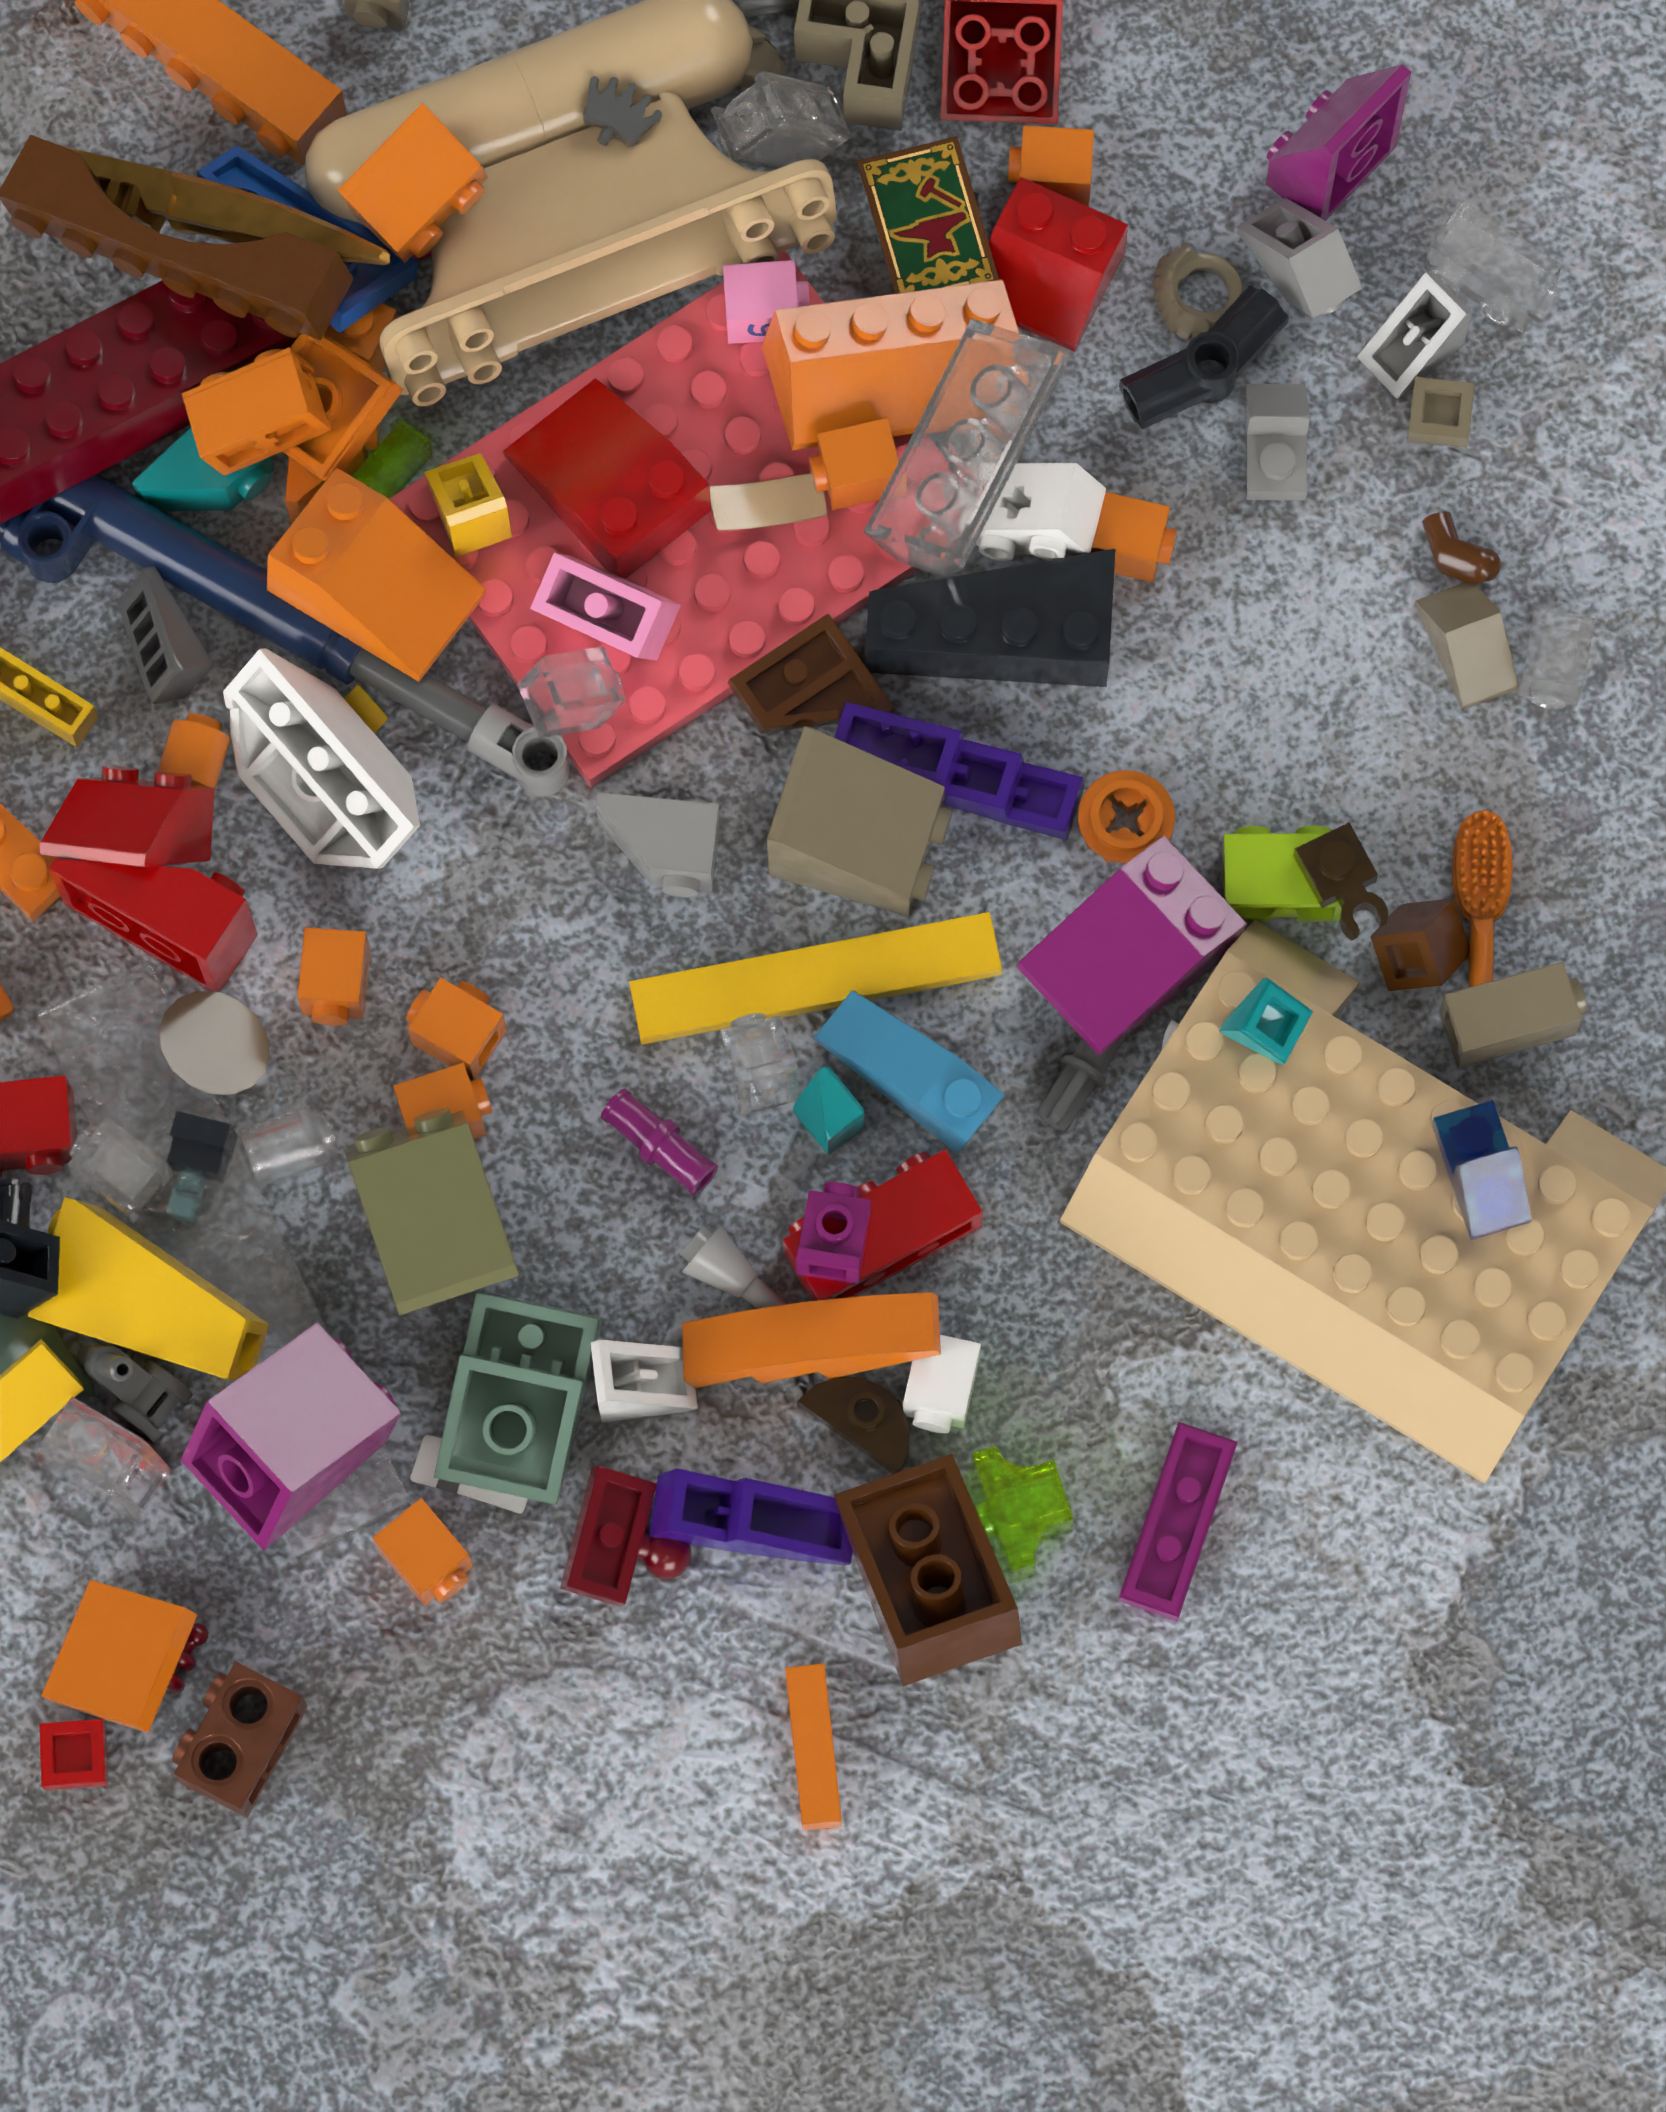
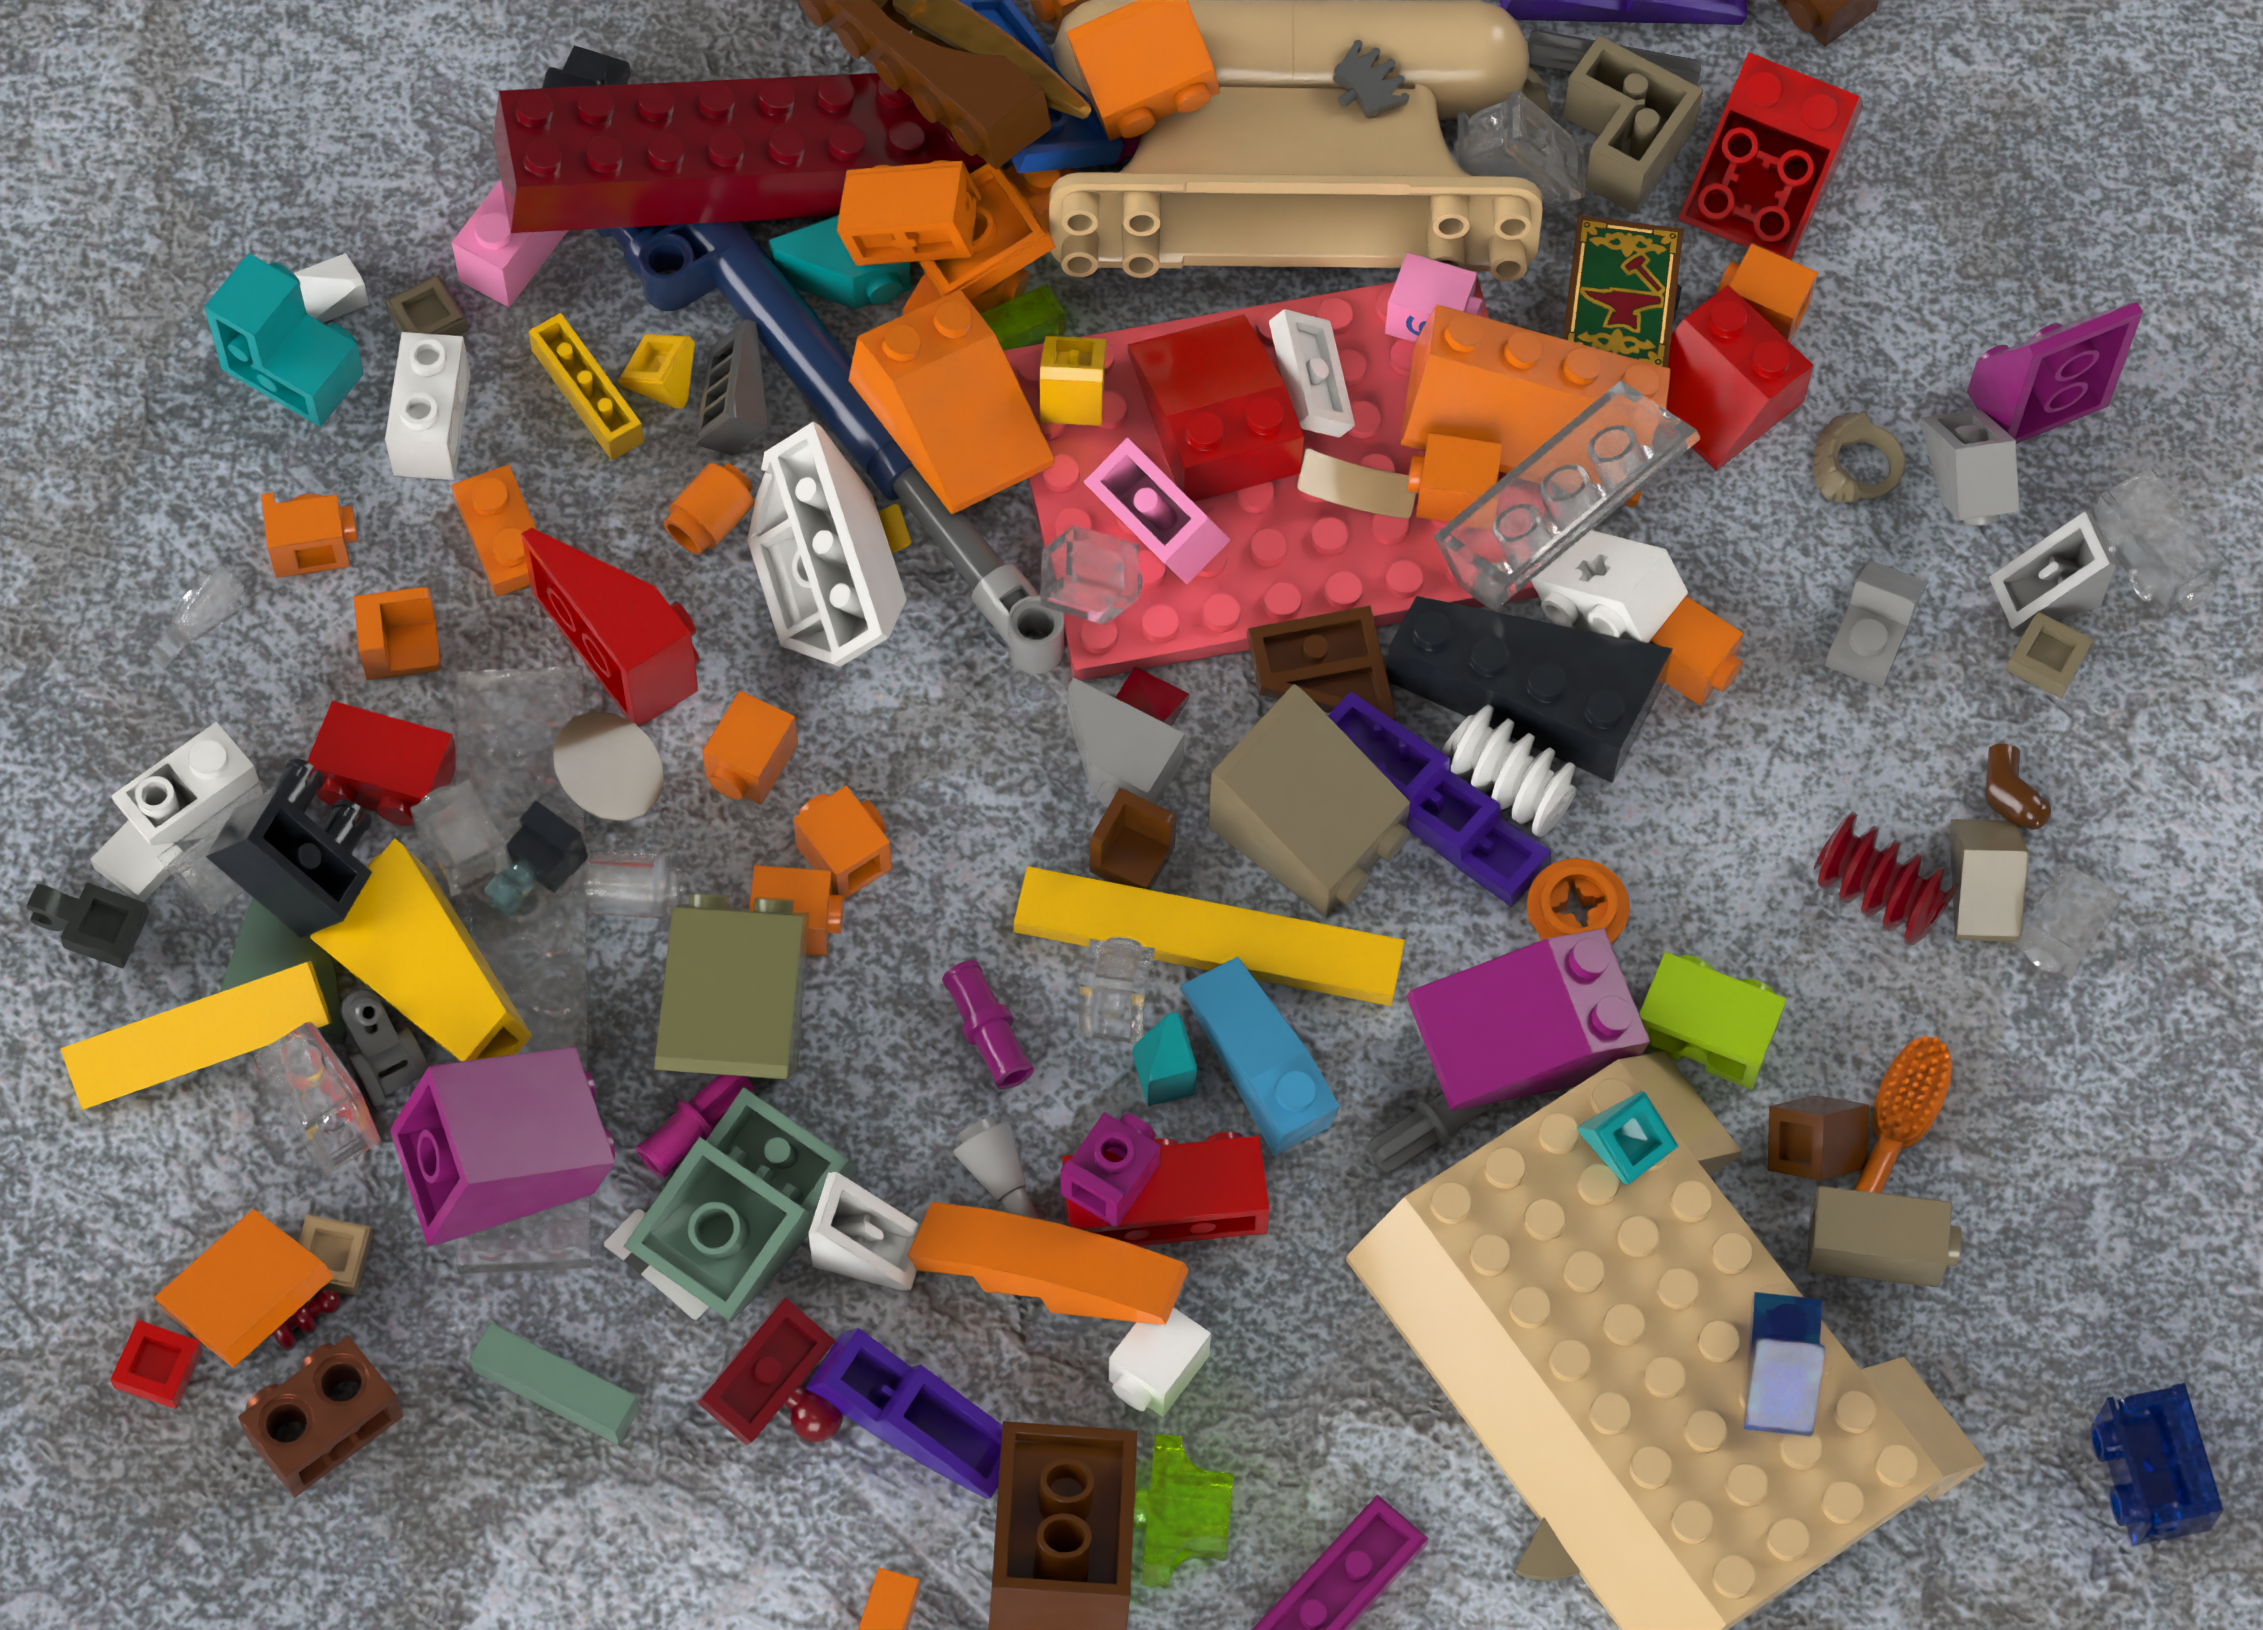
camera: 20 degrees right, 10 degrees down
red slope [40,766,215,867] -> none
orange brick [372,1498,473,1606] -> none
dark brown plate [797,1377,910,1474] -> none
black piece [1119,285,1289,430] -> none
dark brown plate [1293,822,1388,941] -> none
none -> tan tile [299,1214,374,1296]
none -> sand green piece [469,1322,640,1445]
none -> yellow slope [618,334,695,409]
none -> dark pink axle [635,1074,755,1179]
none -> reddish brown panel [1089,788,1177,890]
none -> dark red slope [1115,667,1190,726]
none -> white plate [1269,309,1355,438]
none -> white piece [1441,704,1577,838]
none -> dark tan tile [1514,1517,1580,1581]
none -> dark red piece [1814,811,1959,945]

